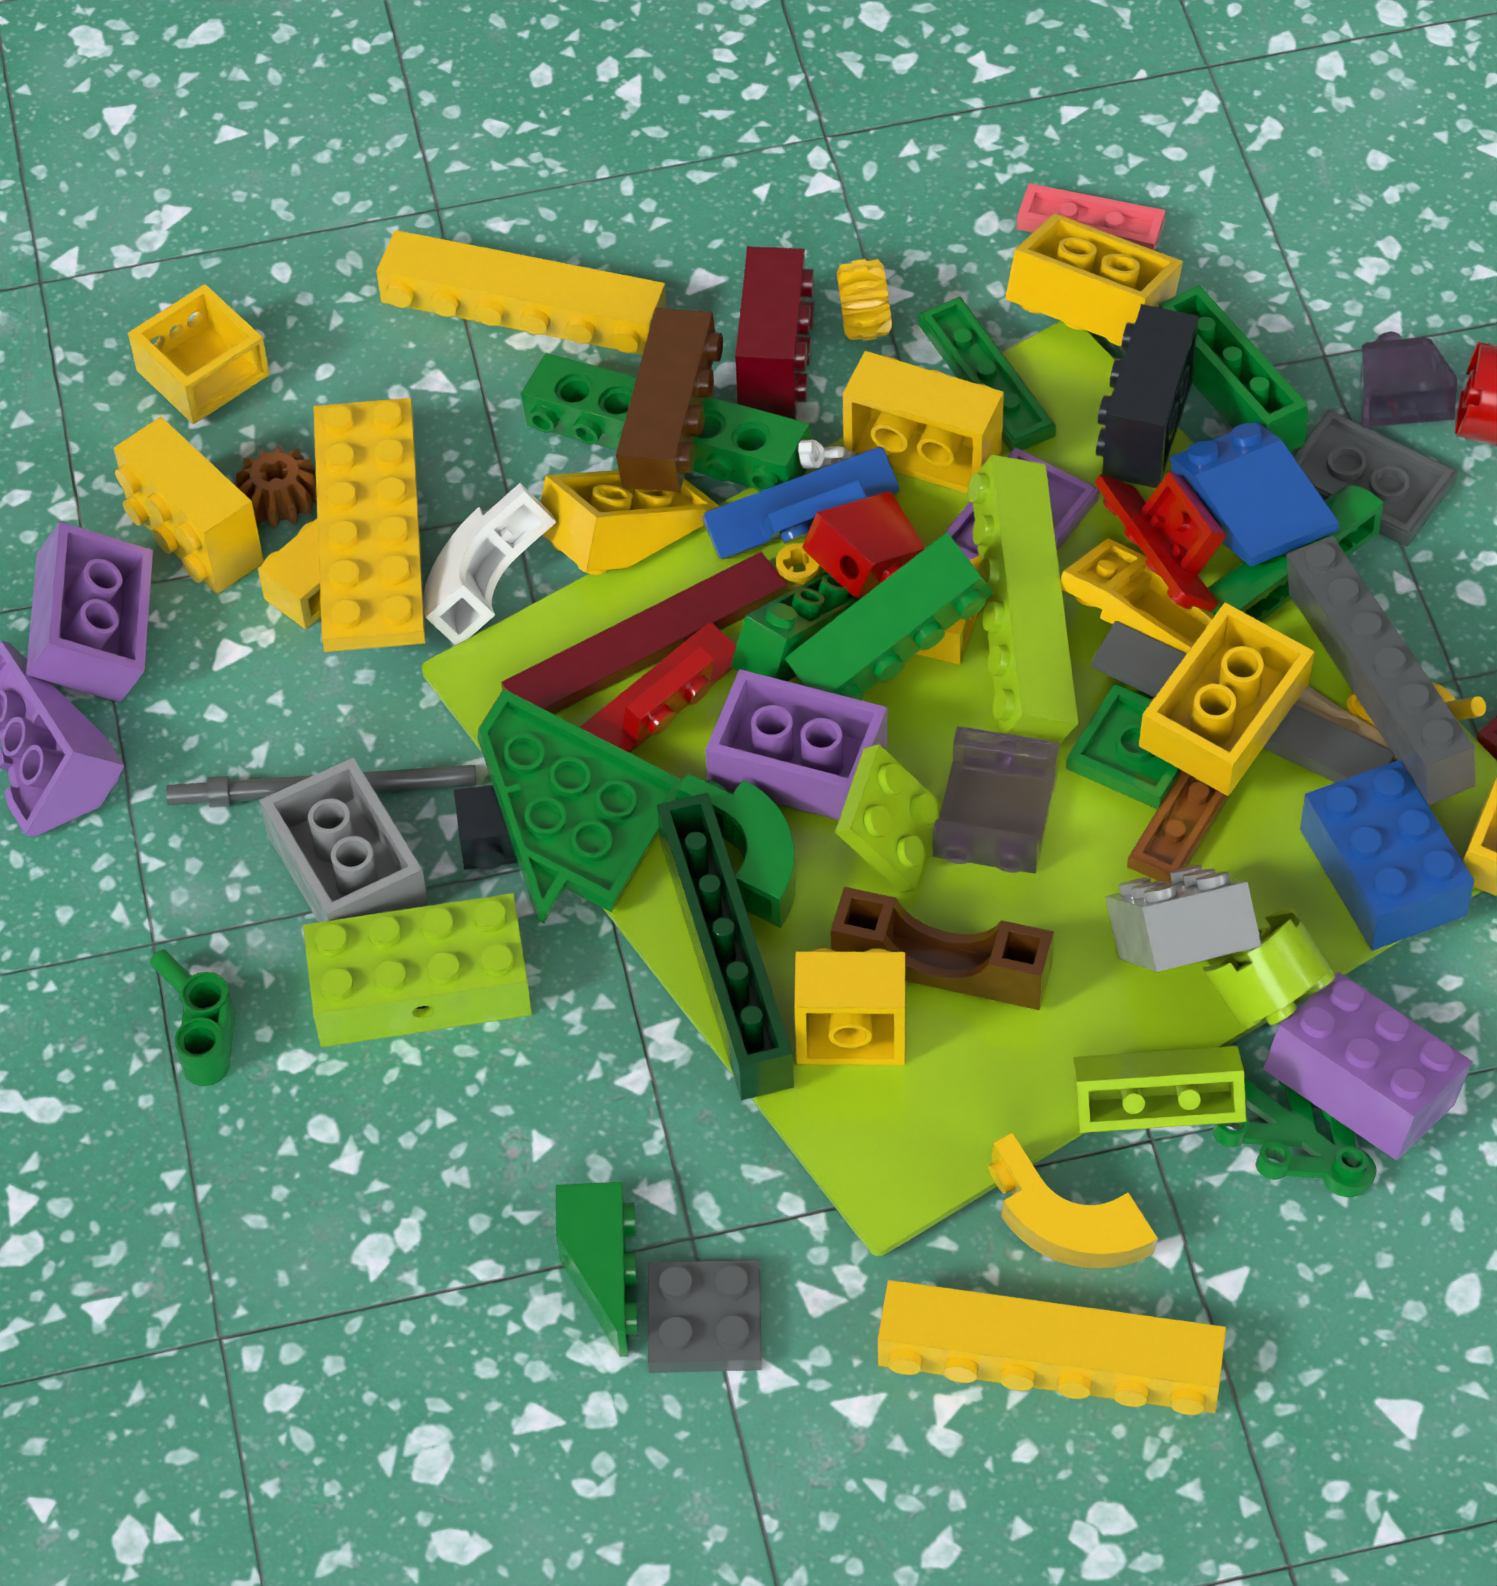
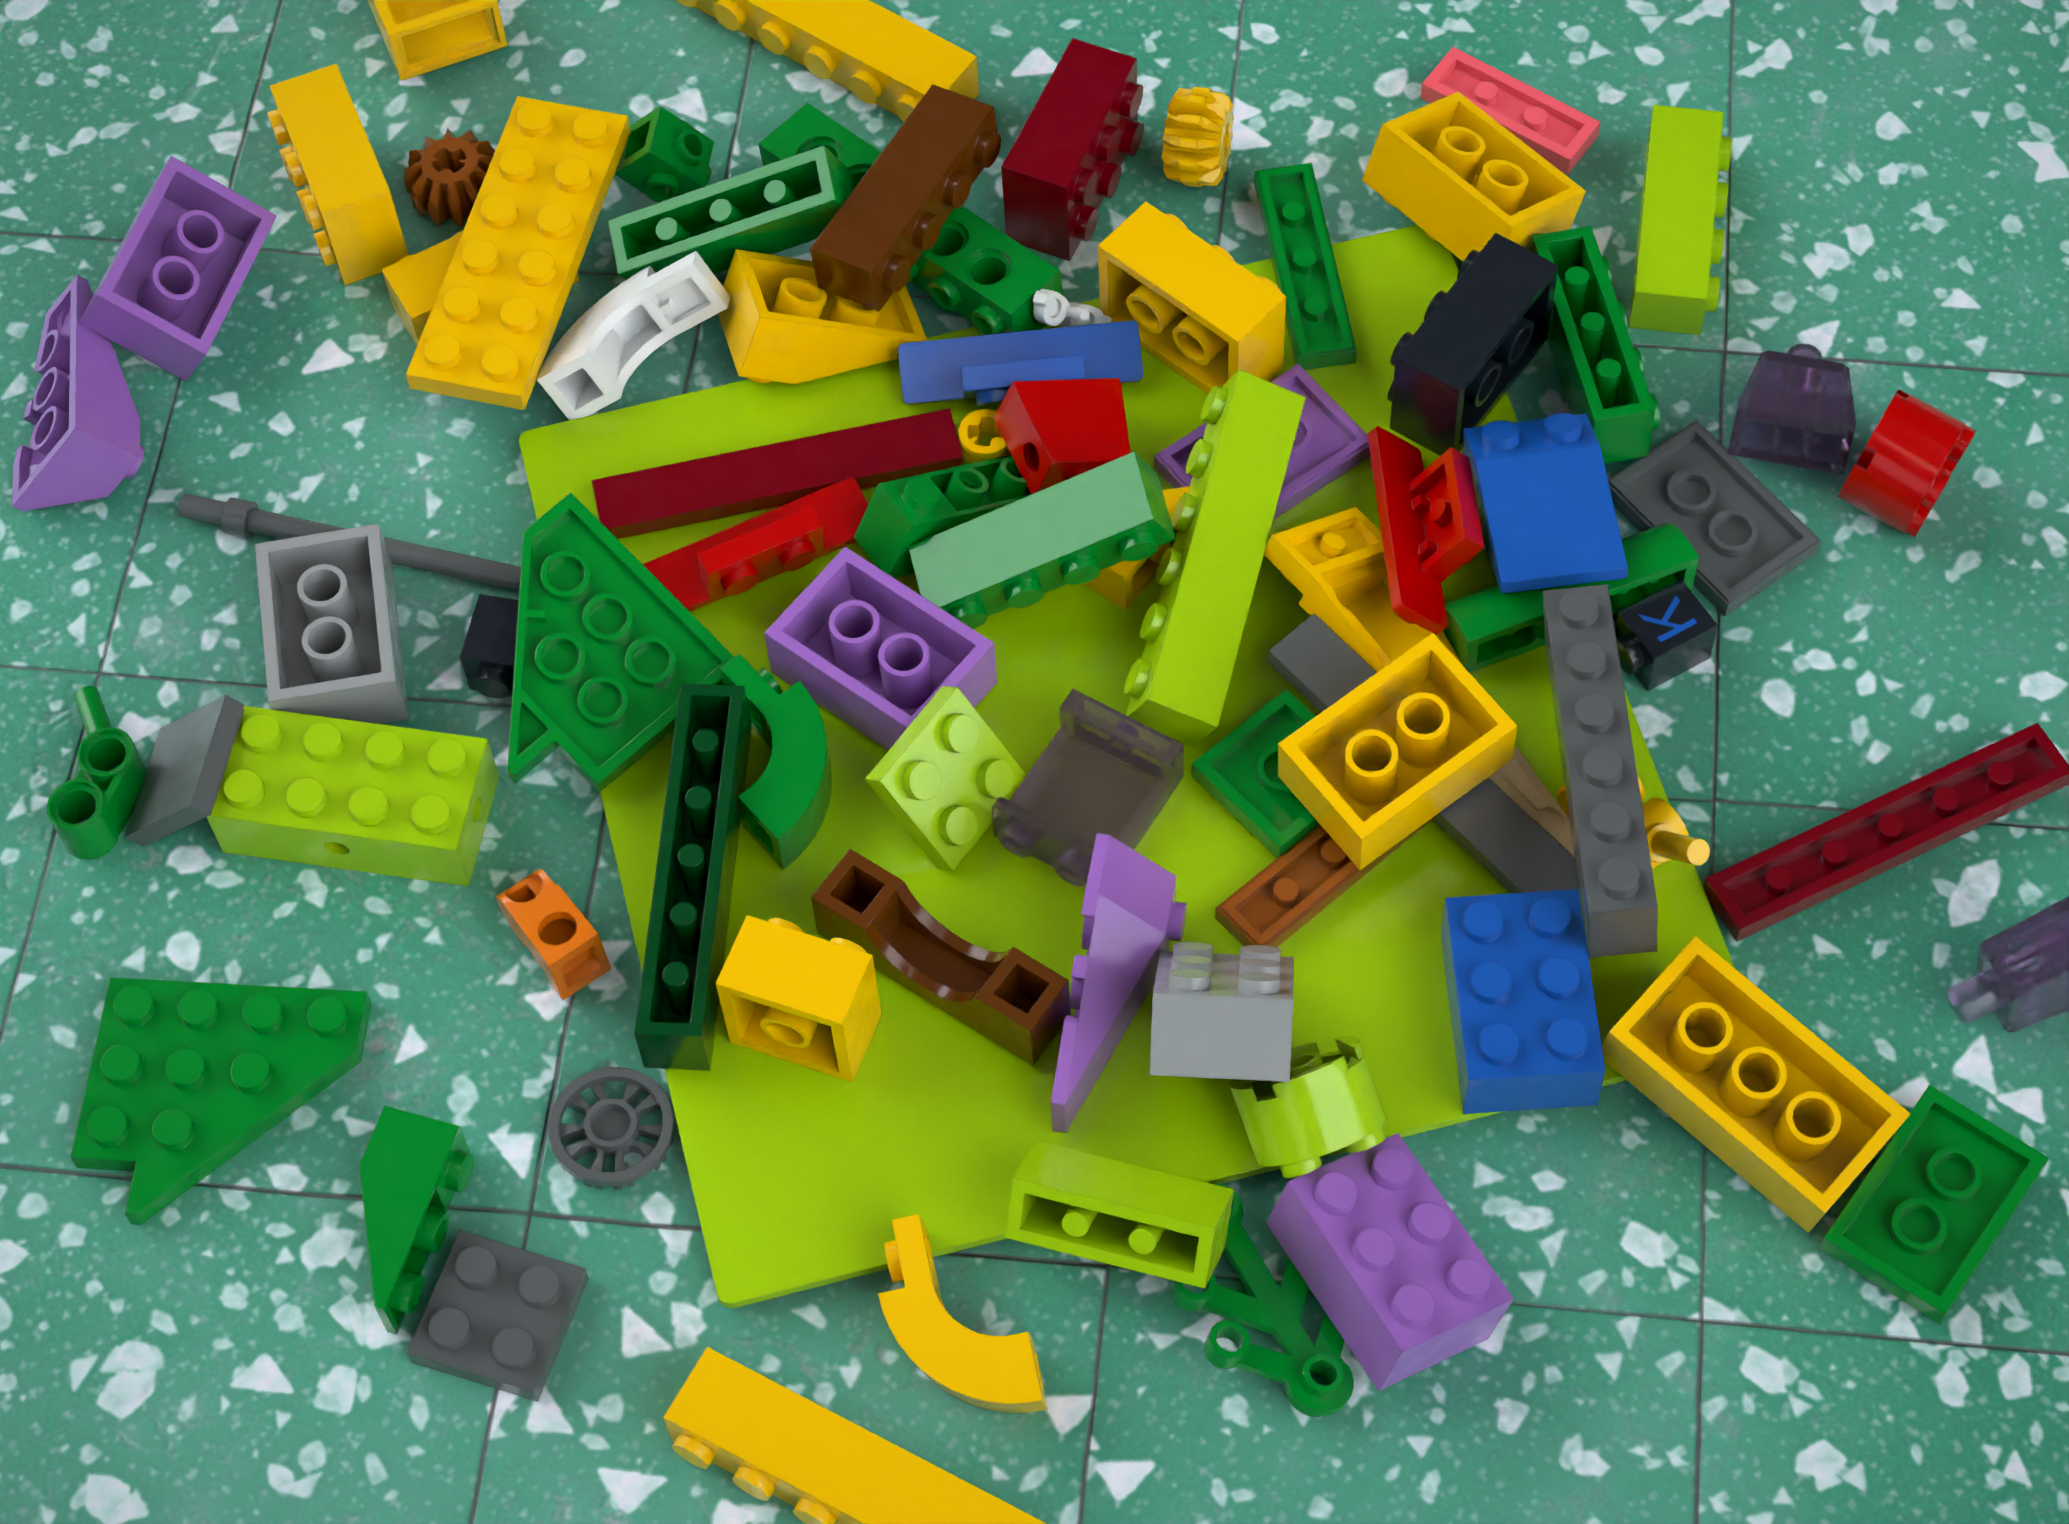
camera: 20 degrees right, 5 degrees up
none -> green wing [70,977,372,1225]
none -> dark grey tile [125,695,244,847]
none -> orange leg [495,868,612,1001]
none -> dark grey wheel [548,1067,675,1189]
none -> green brick [608,146,854,280]
none -> green brick [615,106,714,203]
none -> medium lavender wedge [1051,833,1187,1133]
none -> black brick [1615,579,1718,691]
none -> lime brick [1629,105,1732,335]

